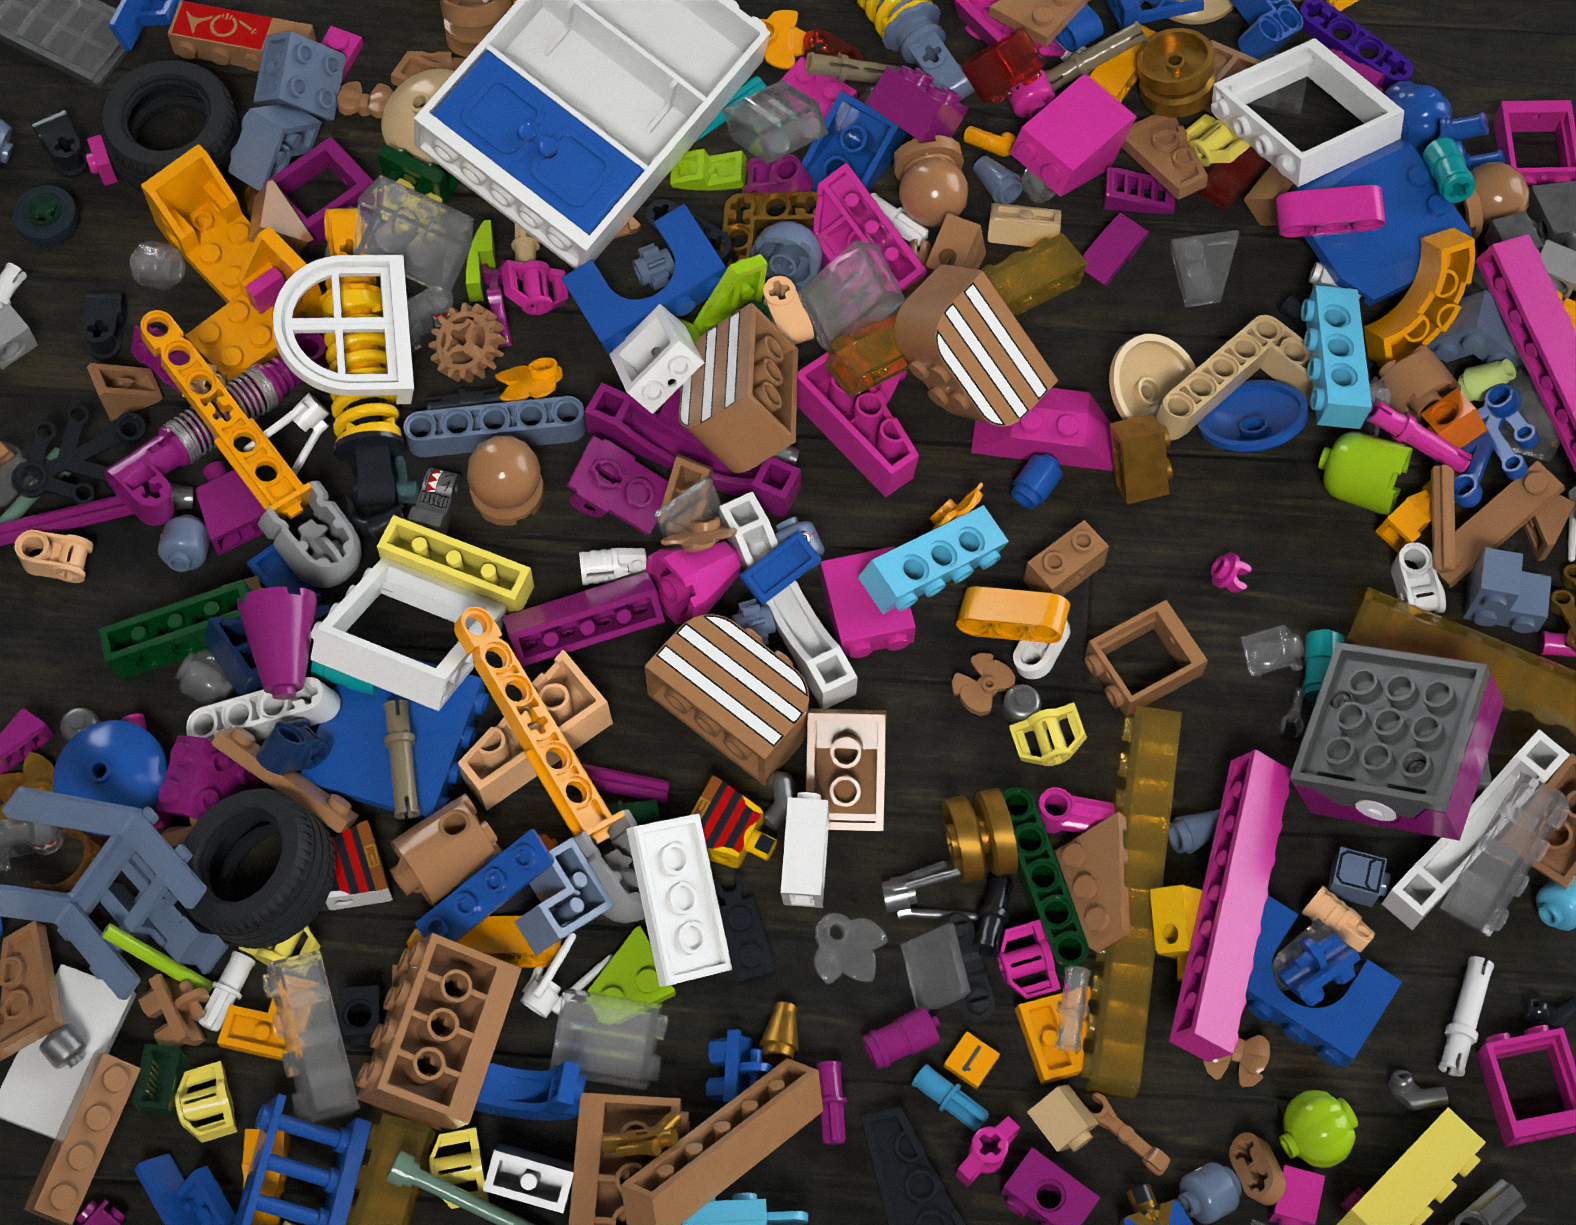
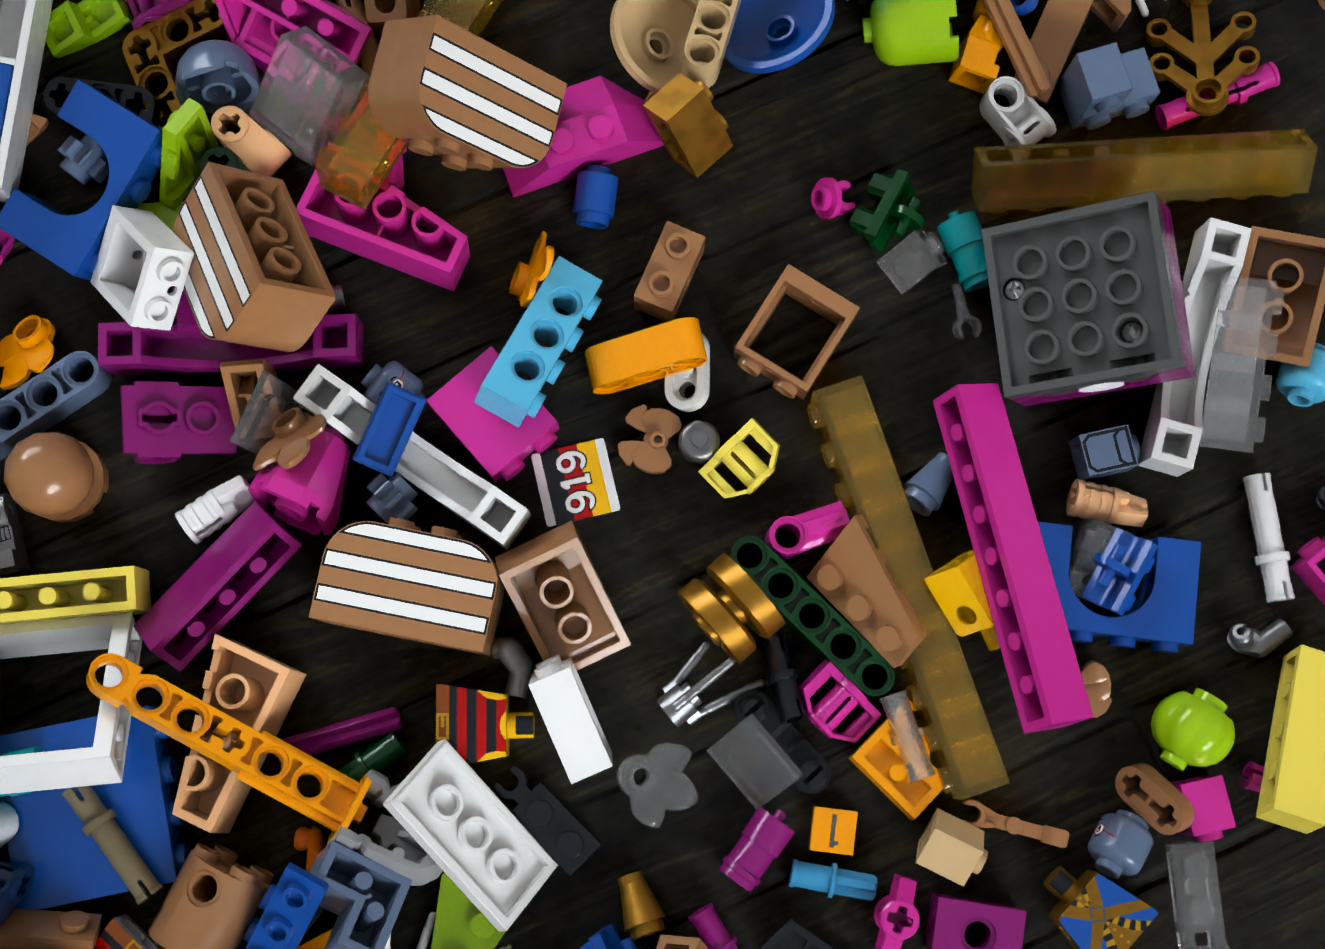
camera: 30 degrees left, 15 degrees up
none -> sticker [531,438,620,527]
none -> dark green hips [849,169,925,254]

